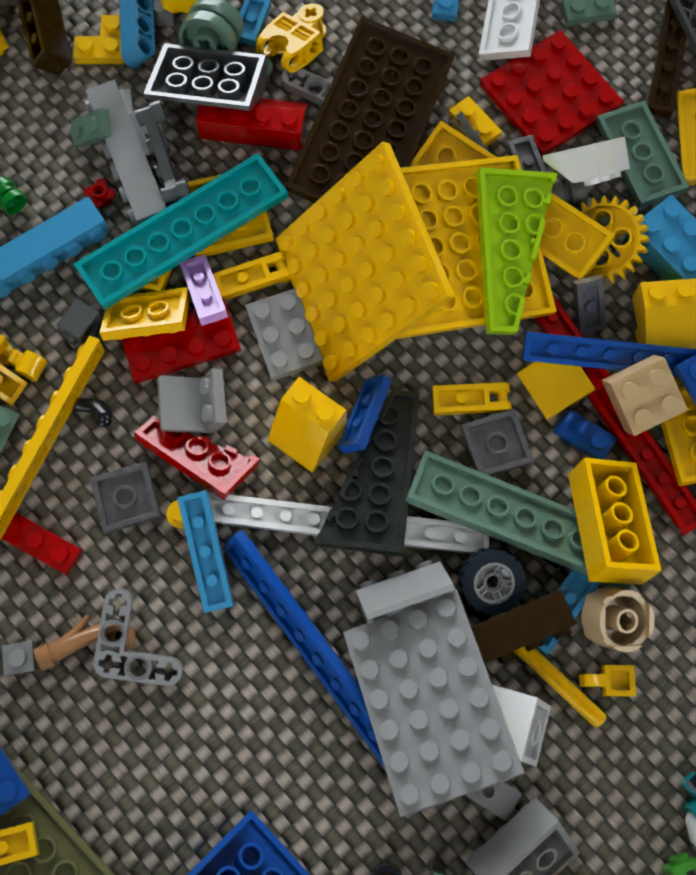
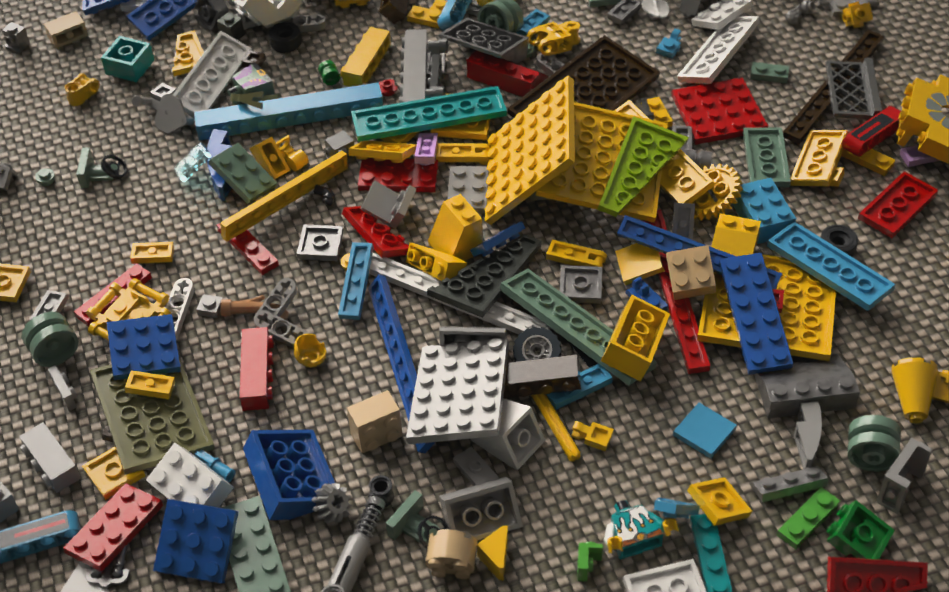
camera: 25 degrees right, 25 degrees down
sand green plate [70,108,111,148] -> none
white slope [543,136,630,186] -> none
tan brick [581,587,655,652] -> none
none -> brick [239,327,274,411]
none -> yellow hair [294,334,327,368]
none -> yellow brick [340,27,391,87]
none -> tan brick [347,390,403,454]
none -> yellow slope [406,243,467,281]

